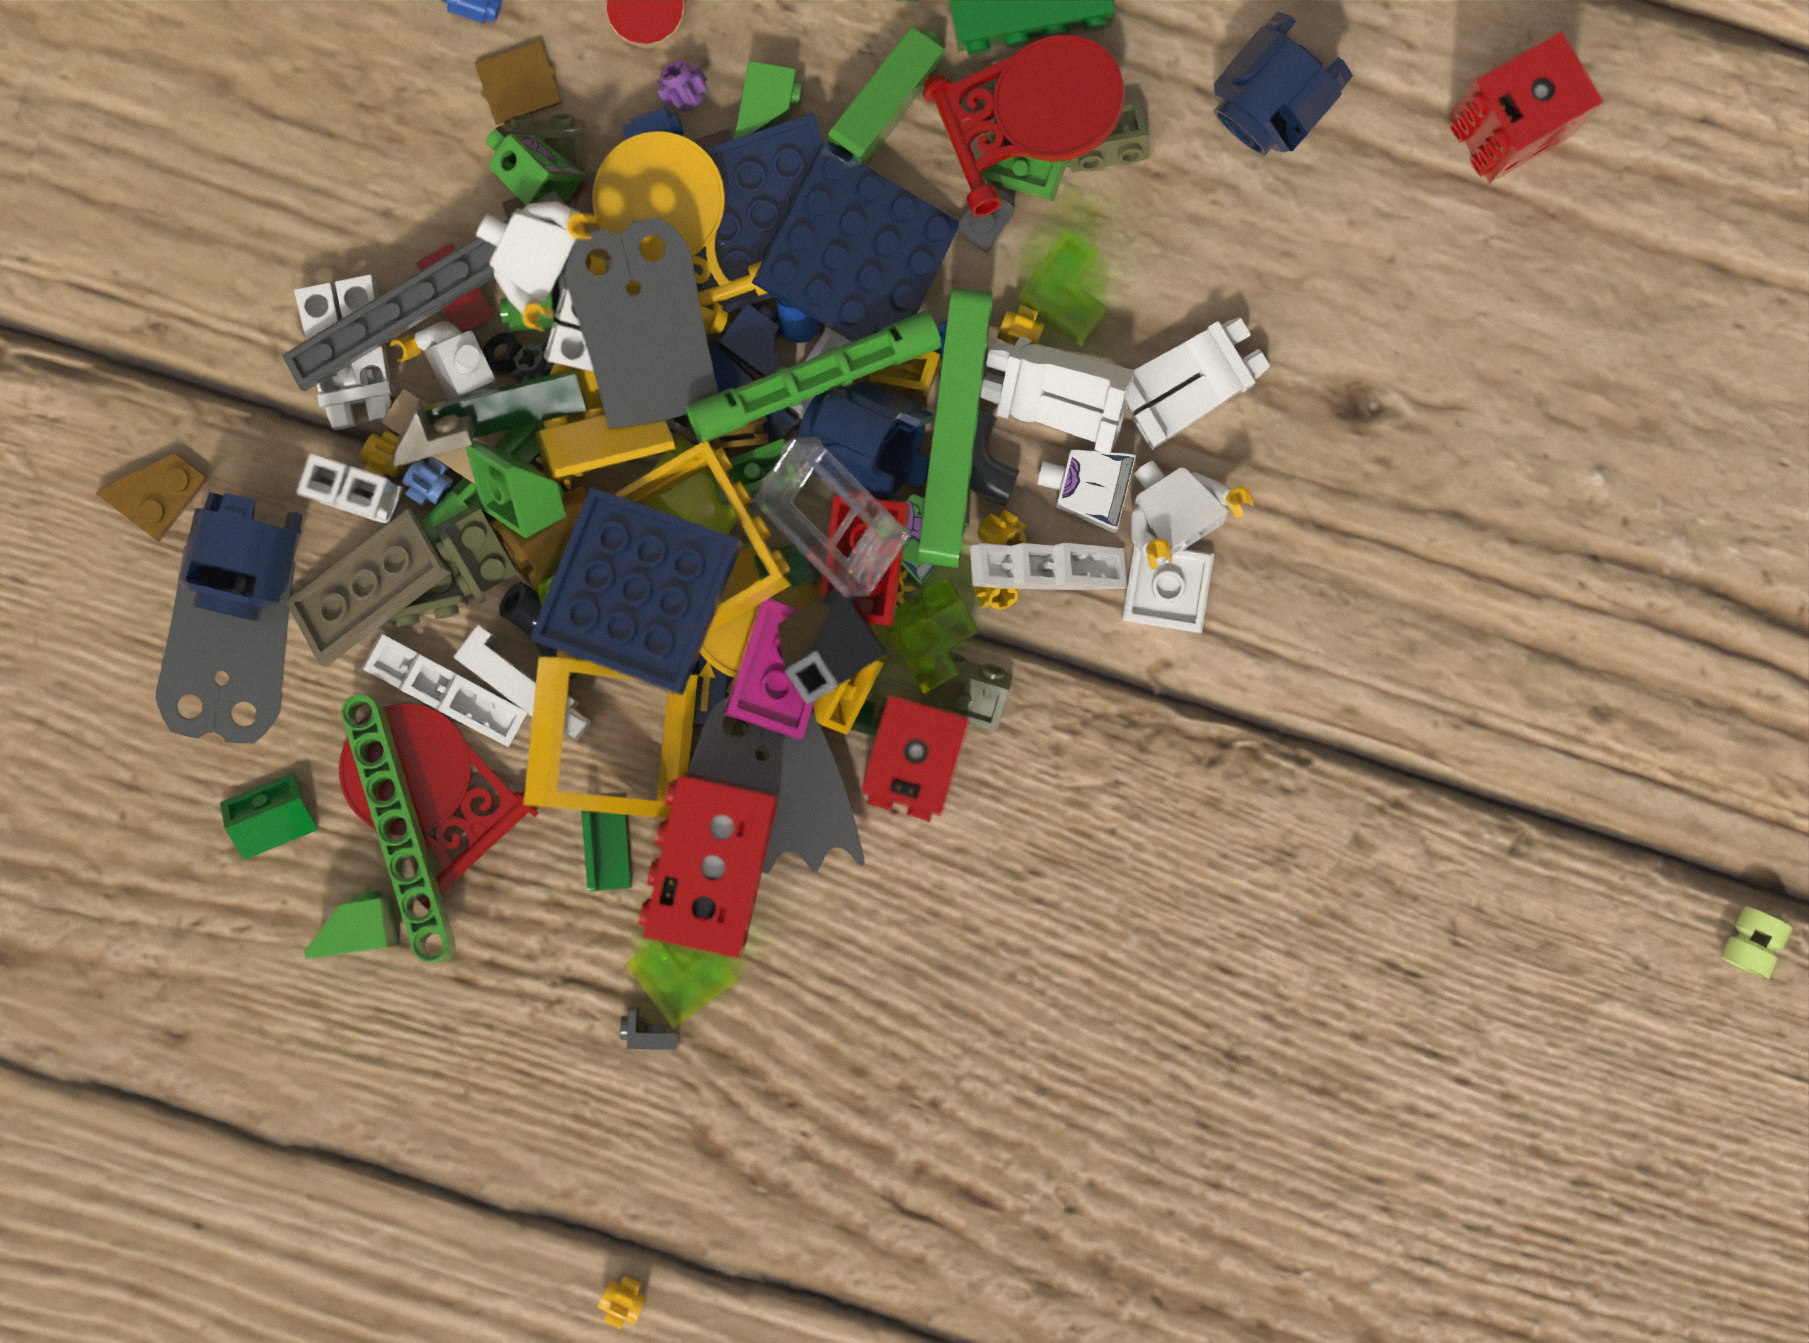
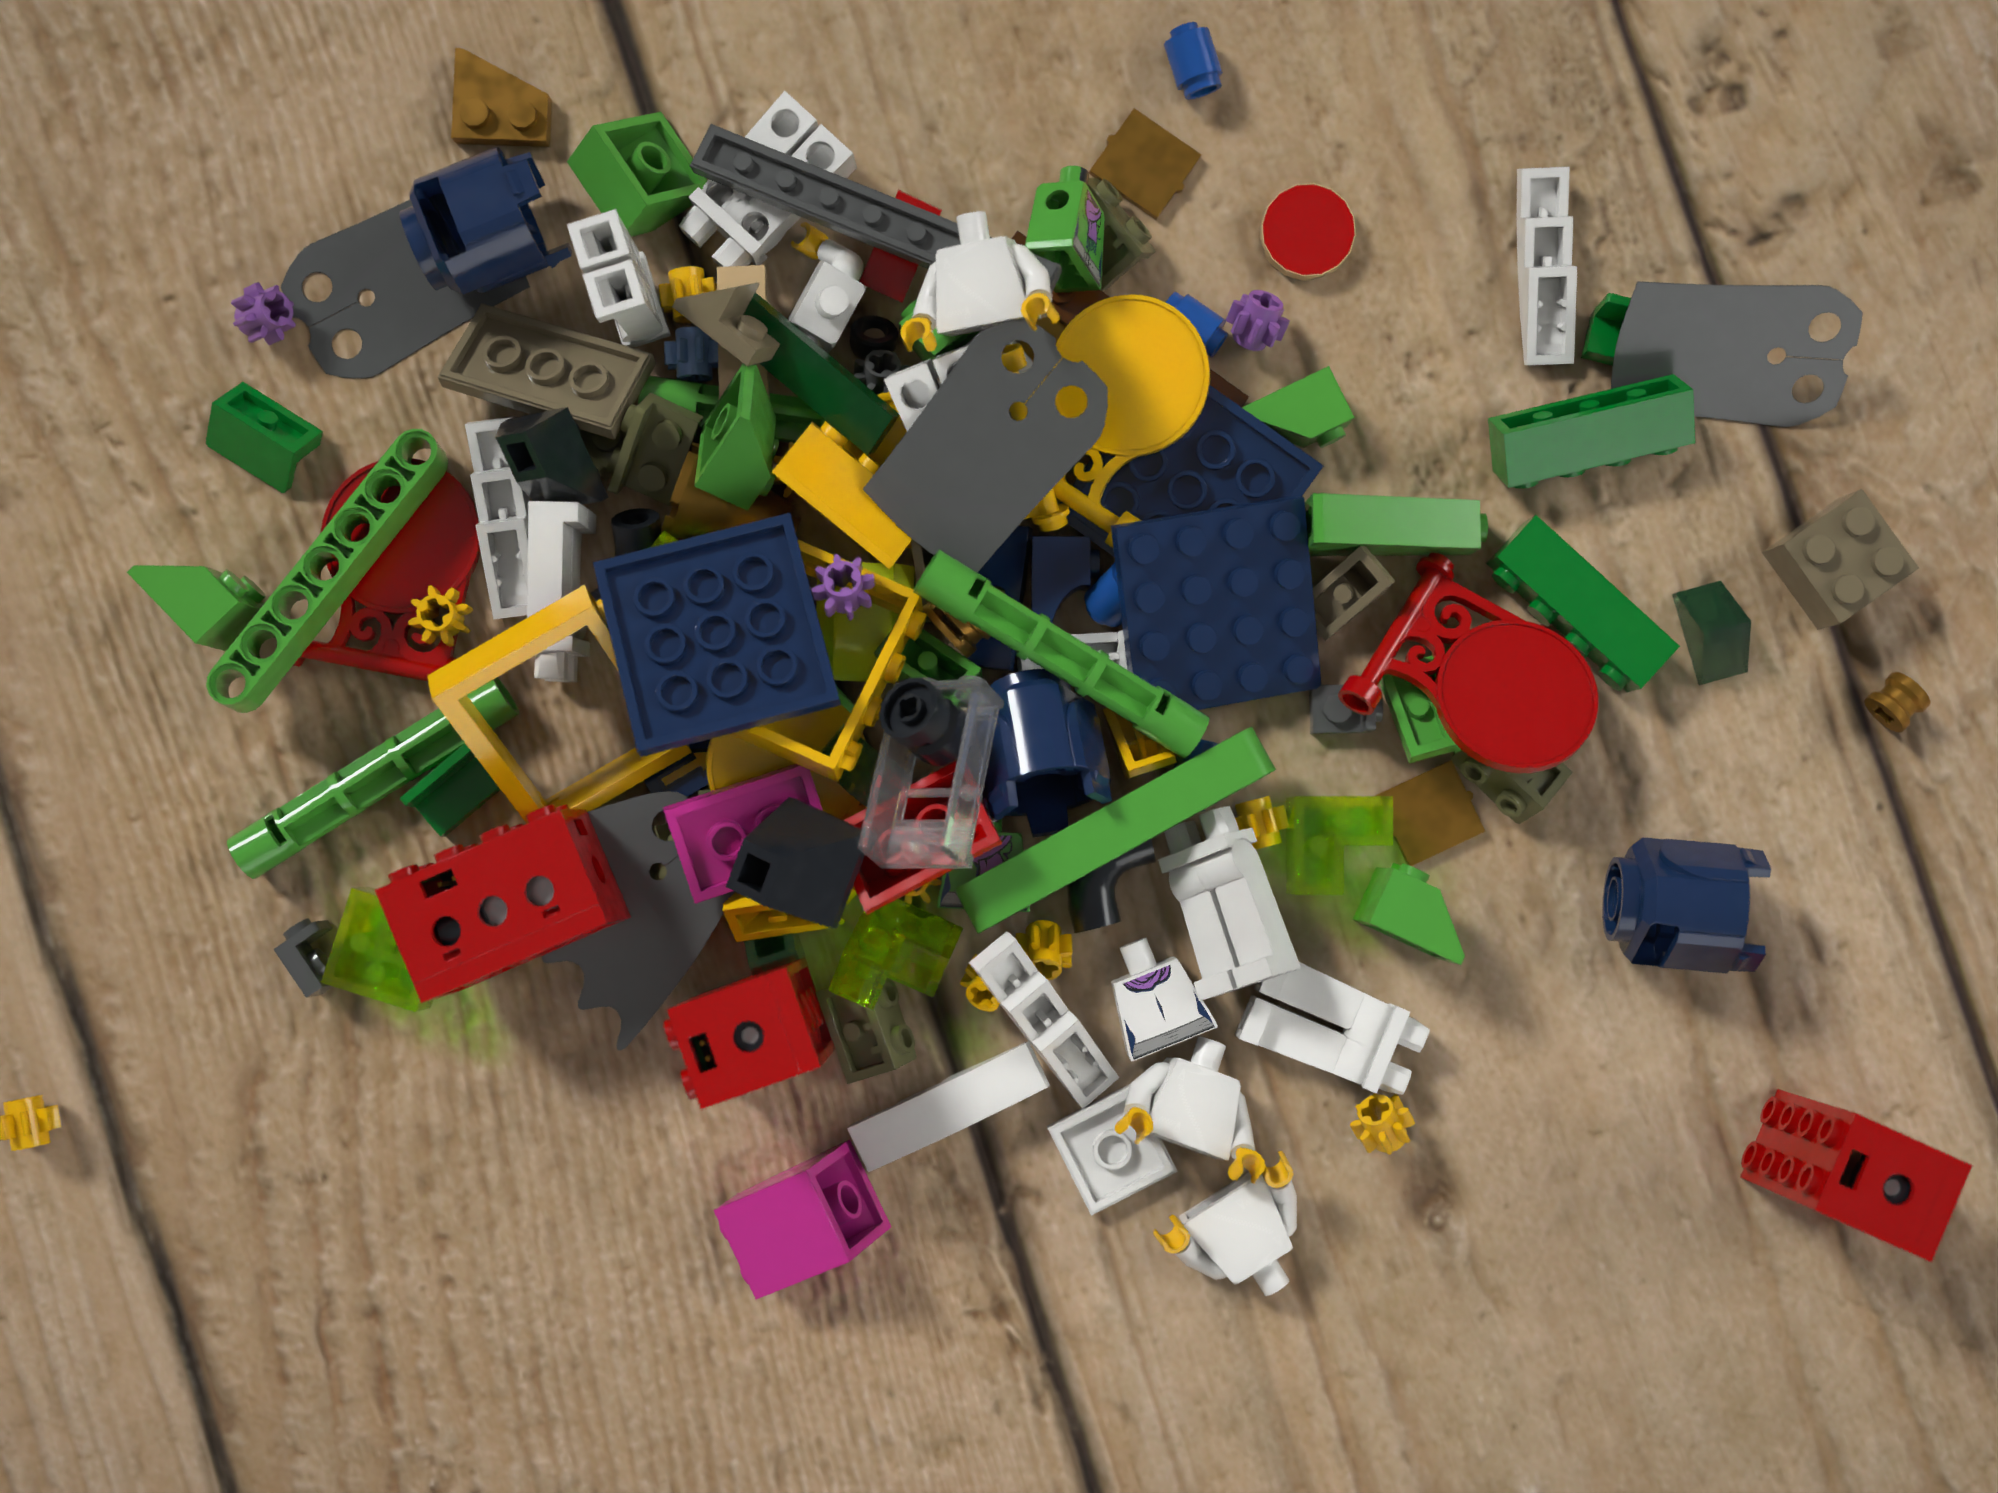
camera: 50 degrees right, 0 degrees up
none -> bright green piece [227,677,519,879]
none -> medium lavender gear [231,282,296,345]
none -> yellow gear [408,585,473,647]
none -> black slope [495,407,608,504]
none -> bright green slope [567,112,708,237]
none -> dark pink slope [714,1140,891,1300]
none -> medium lavender gear [812,554,875,620]
none -> white slope [847,1041,1050,1172]
none -> black wheel [879,678,972,766]
none -> white torso [1153,1151,1297,1296]
none -> dark tan slope [1313,546,1395,641]
none -> yellow gear [1350,1093,1415,1155]
none -> bright green slope [1353,863,1465,965]
none -> pearl gold piece [1374,760,1486,866]

